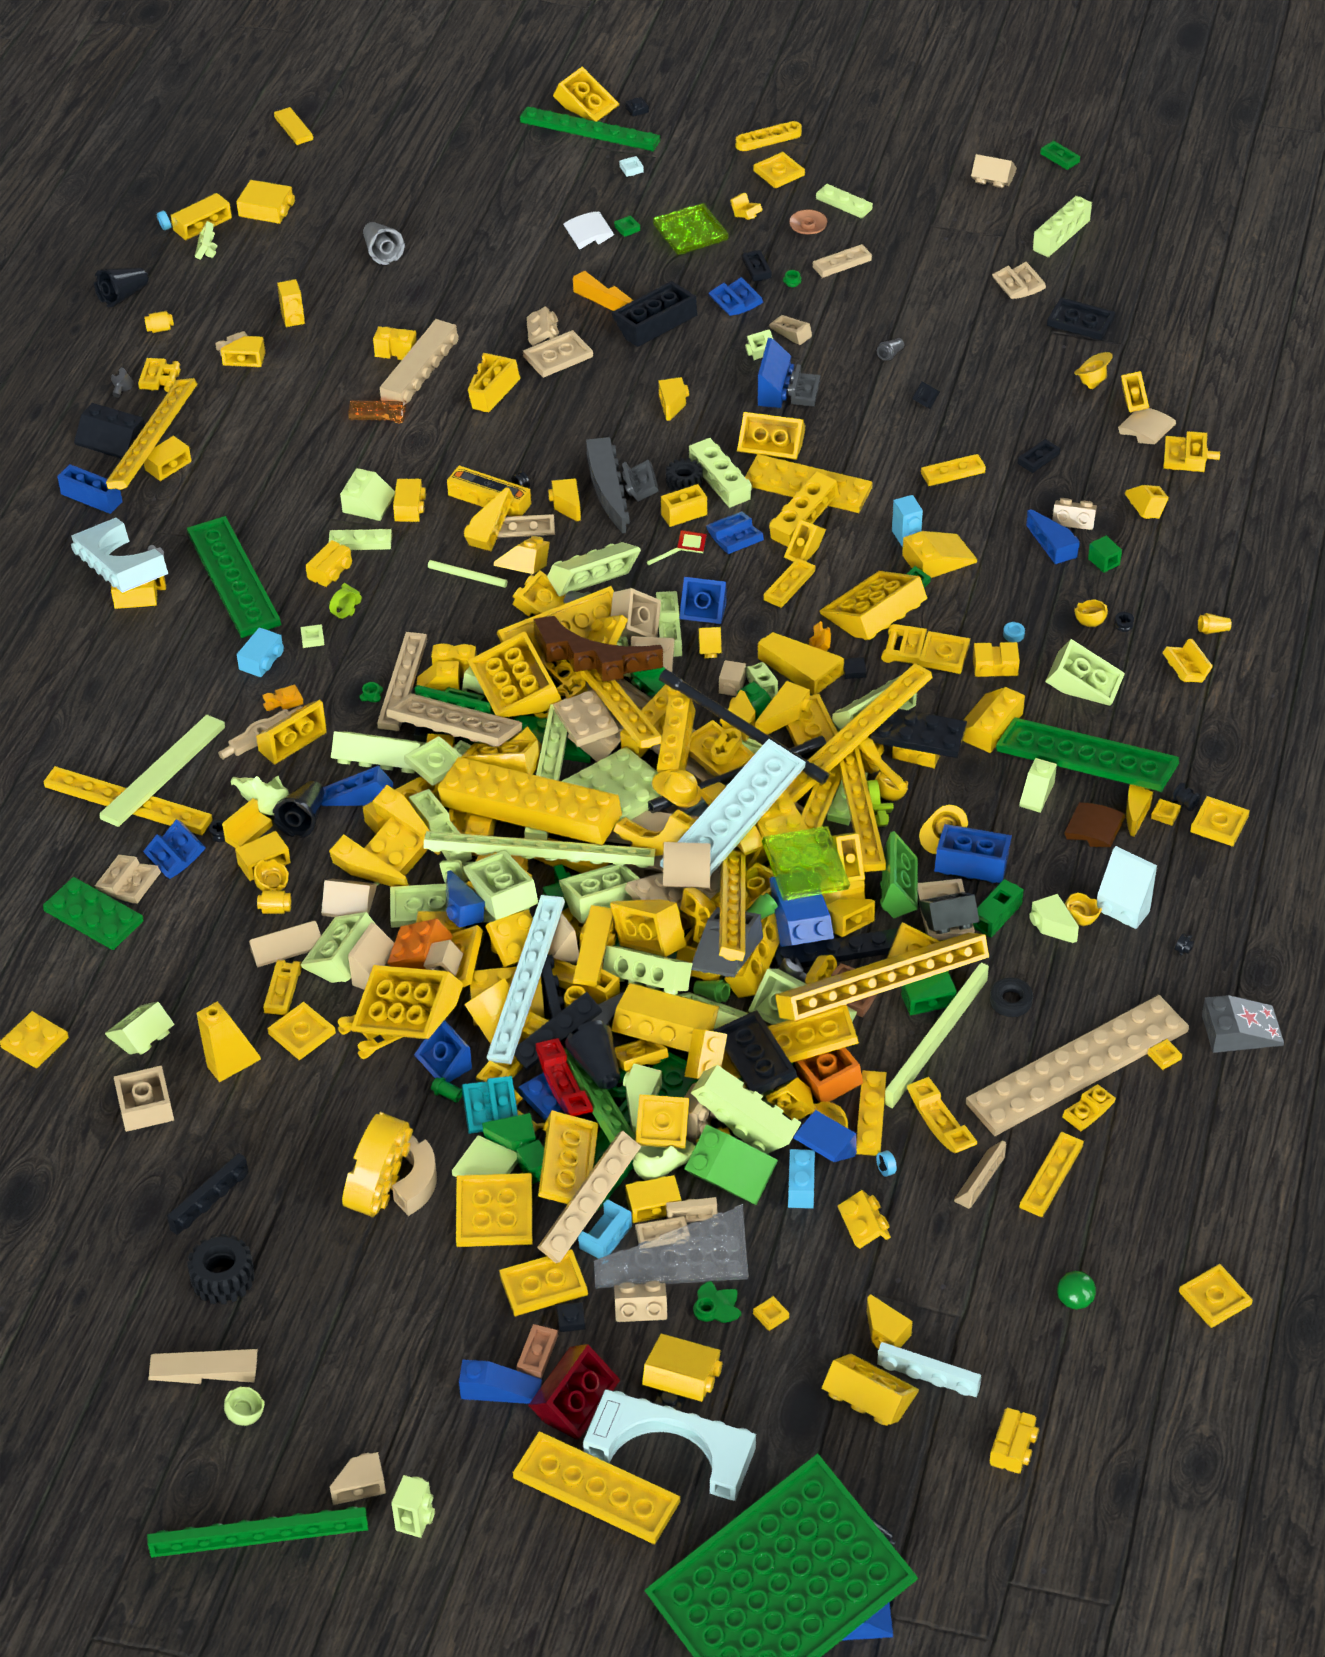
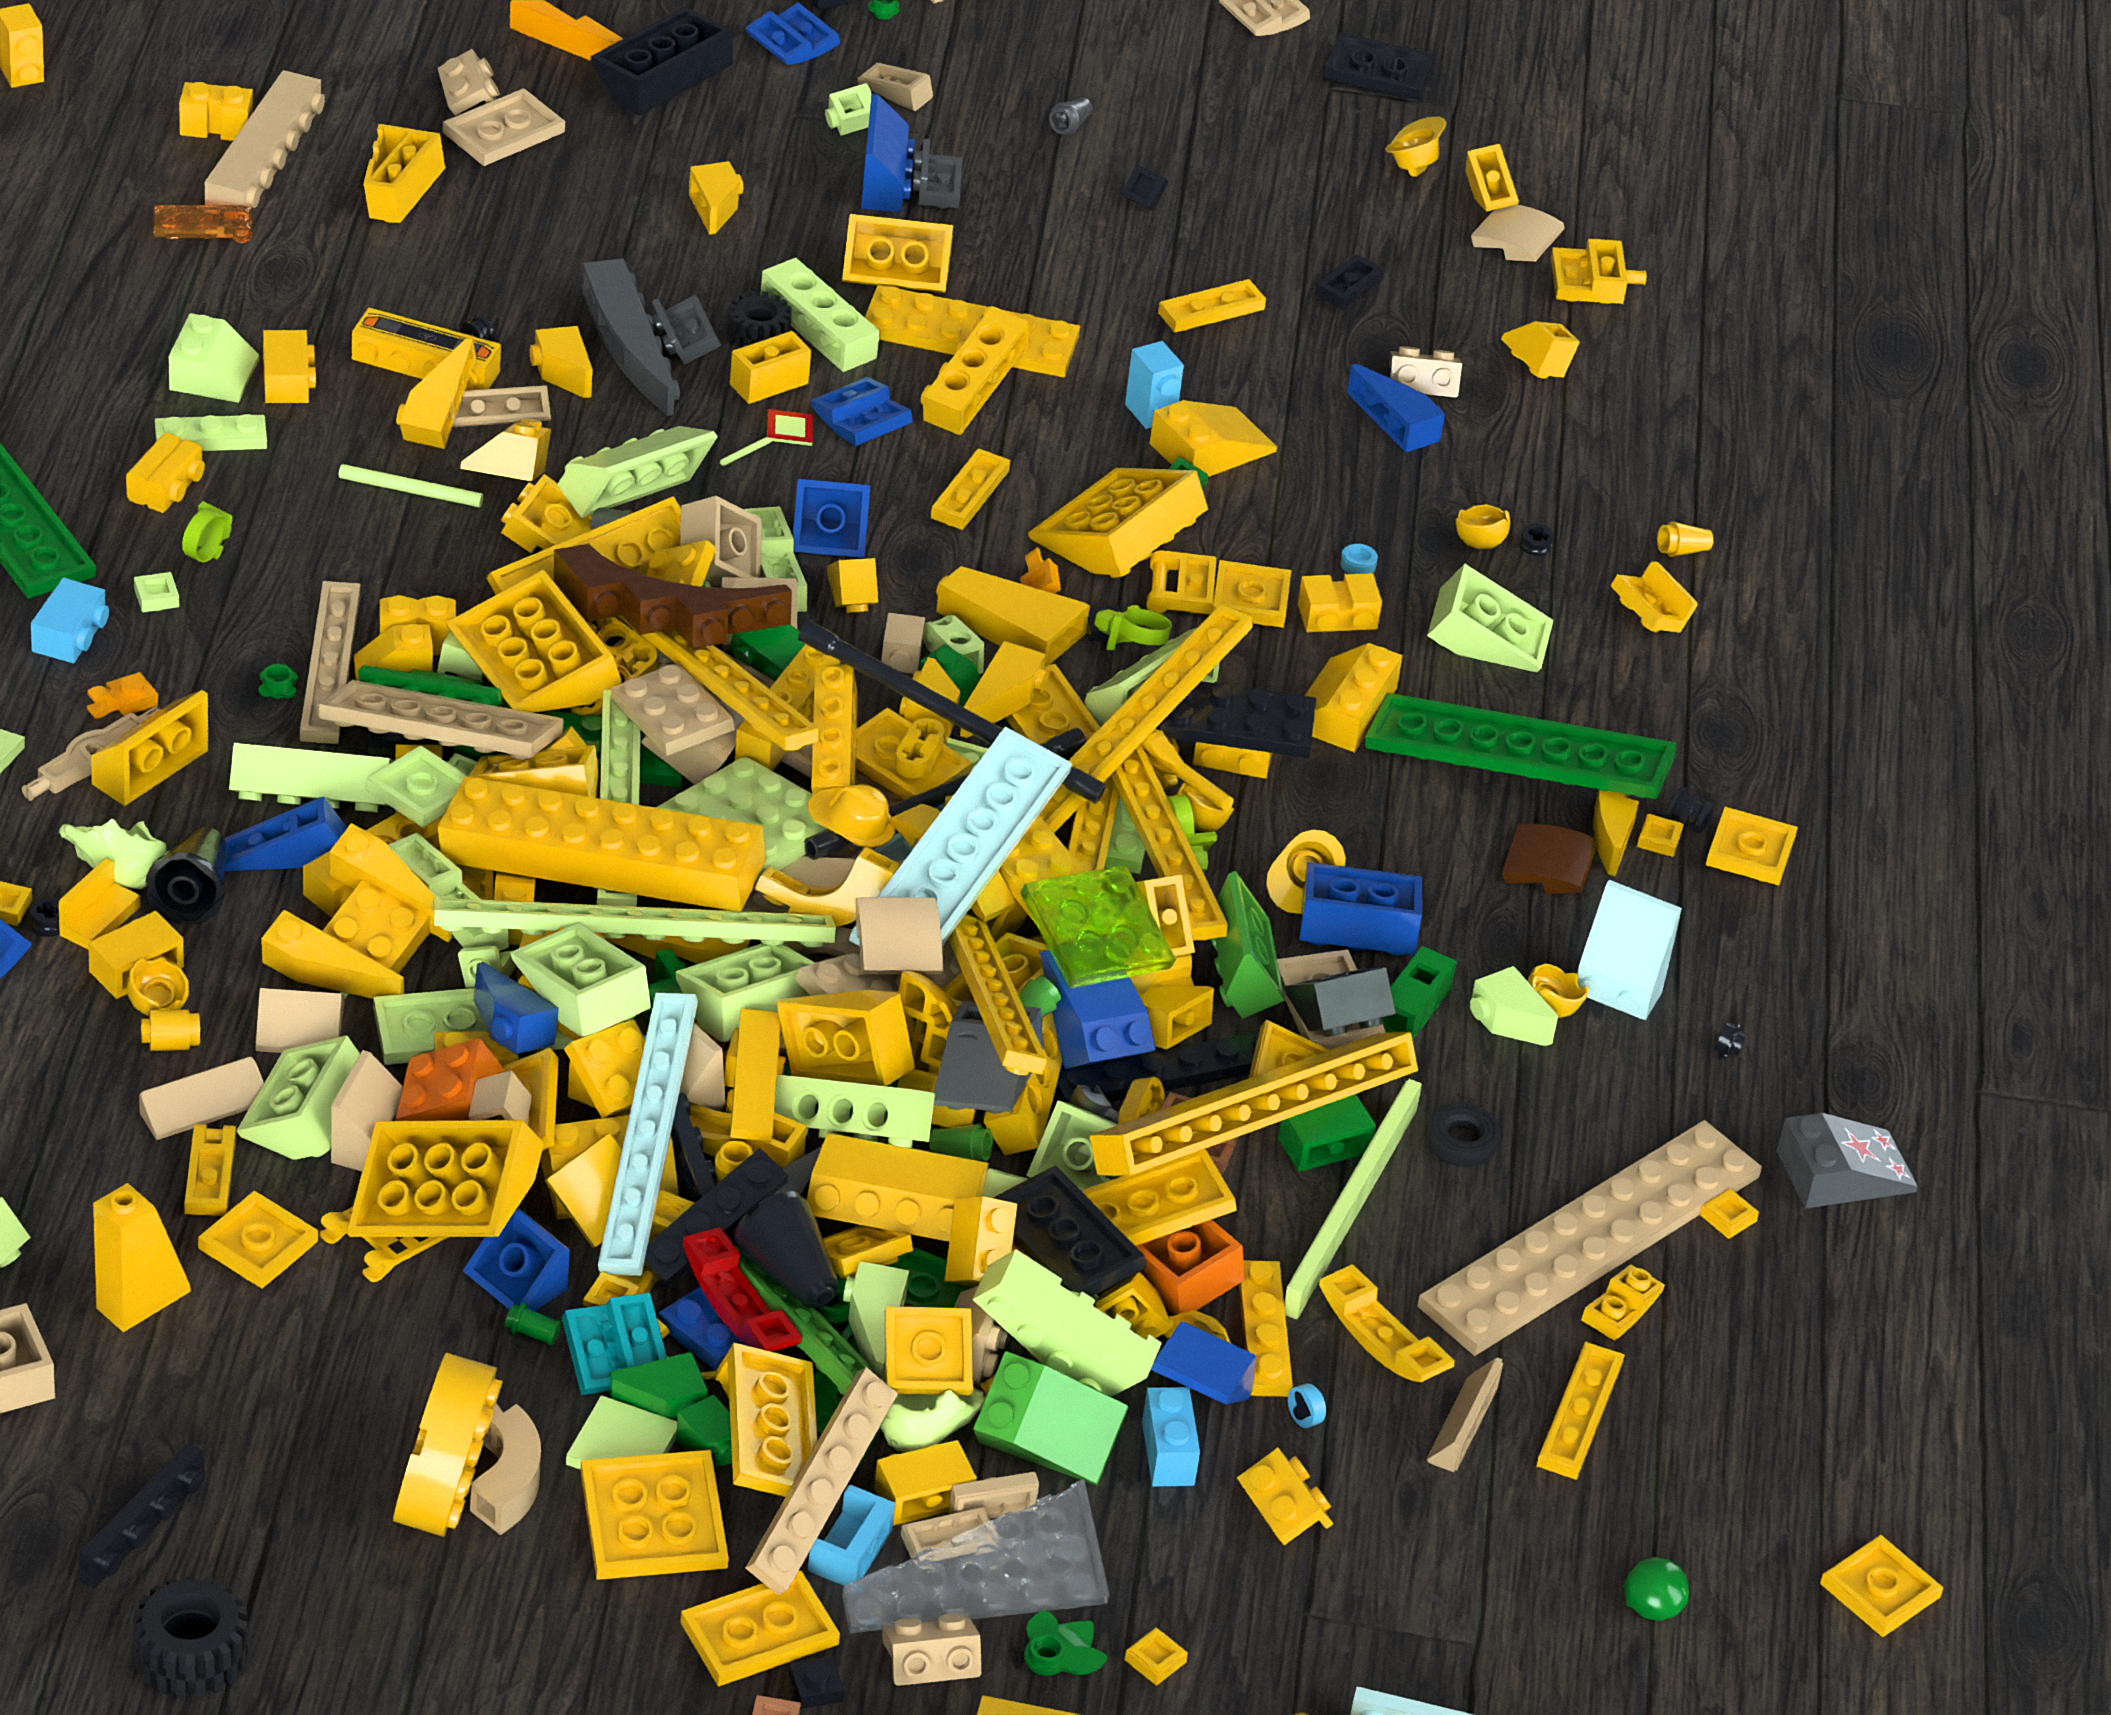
camera: 15 degrees left, 5 degrees down
yellow slope [784,519,826,562] -> none
yellow slope [867,1294,912,1349] -> none
yellowish green slope [1019,758,1057,813] -> none
green brick [1088,536,1122,573] -> none
none -> lime piece [1094,605,1172,651]

